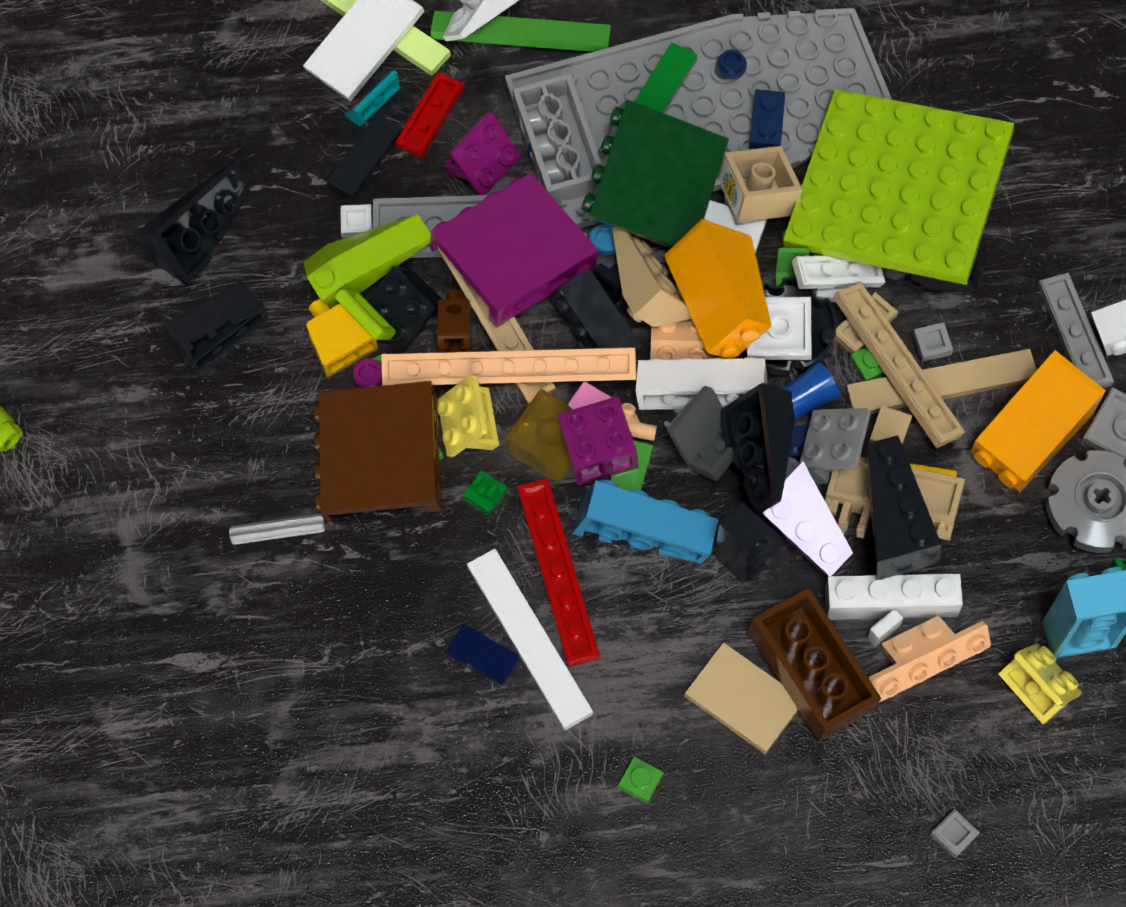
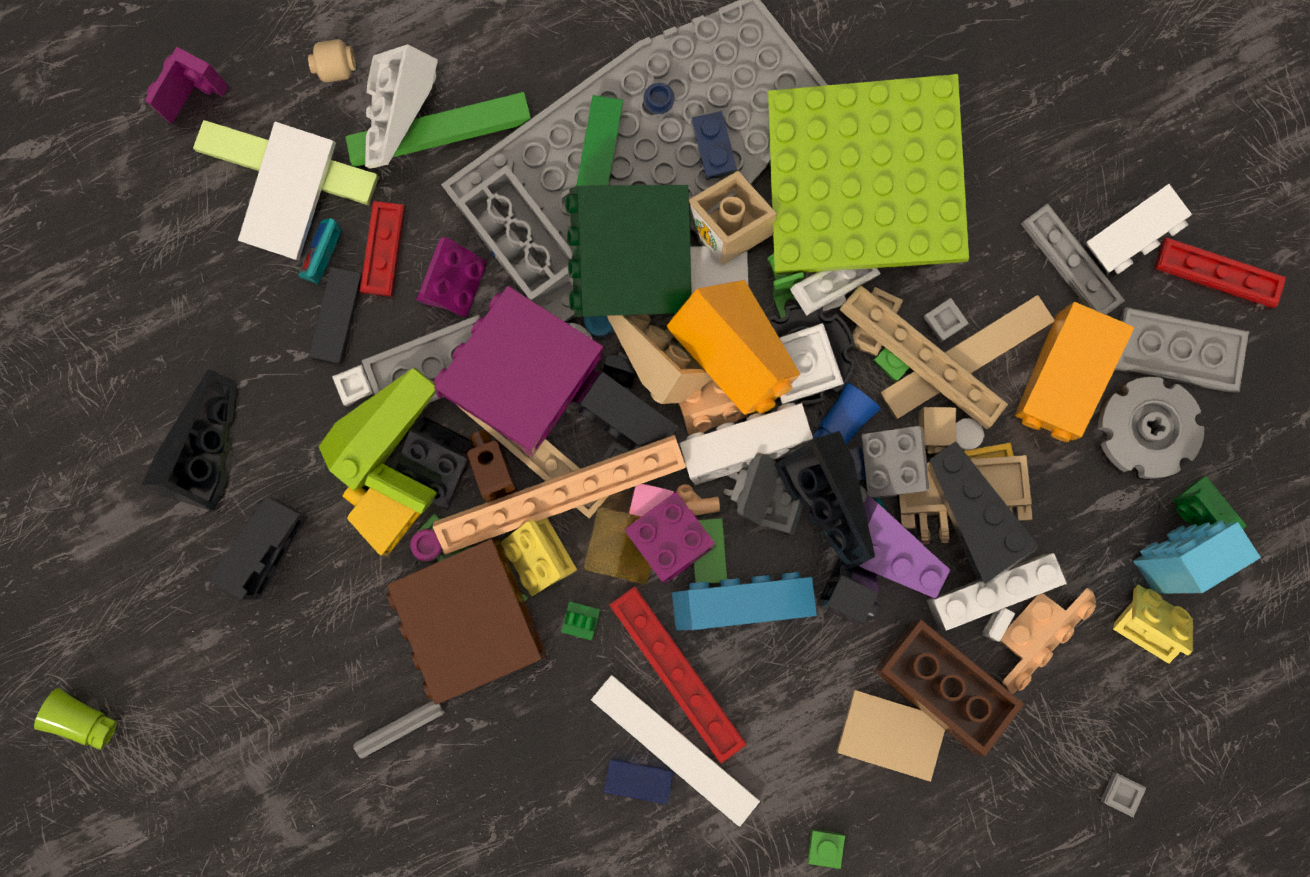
camera: 20 degrees left, 15 degrees up
none -> white tile [956,418,984,451]

